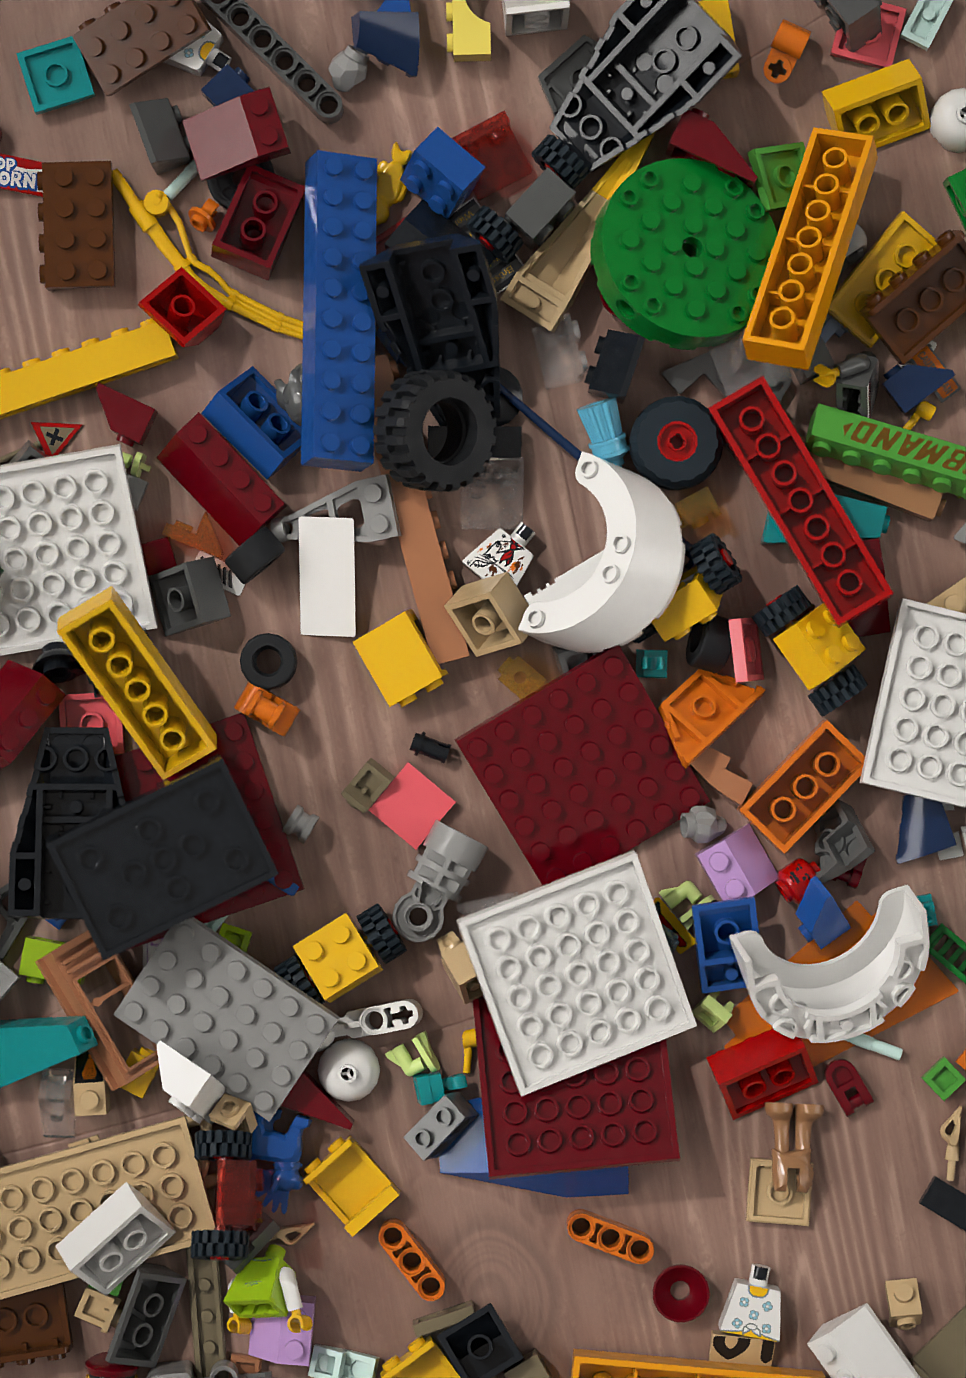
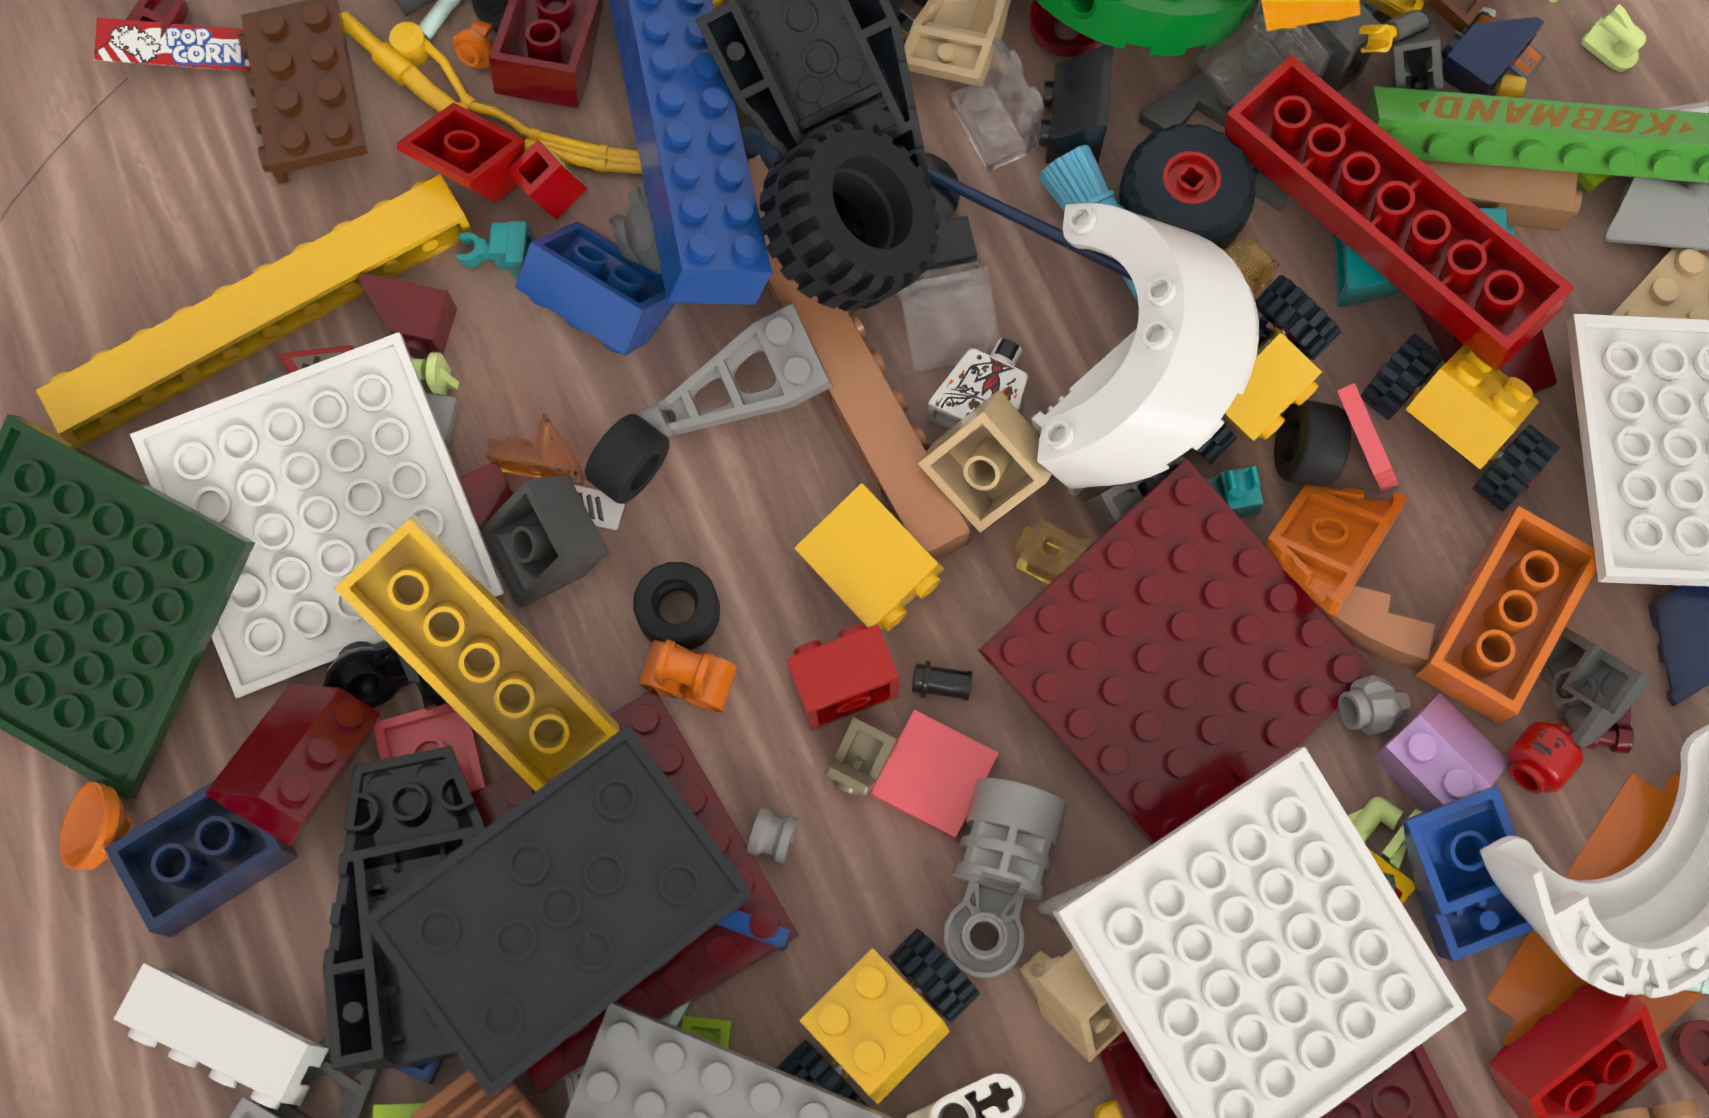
camera: 10 degrees left, 15 degrees down
dark red slope [157,412,287,546] -> none
white sticker [298,516,356,637] -> none
yellowish green tile [692,992,734,1033] -> none
blue slope [795,876,852,949] -> none
none -> teal piece [456,221,536,279]
none -> red brick [507,139,587,220]
none -> red brick [786,623,899,731]

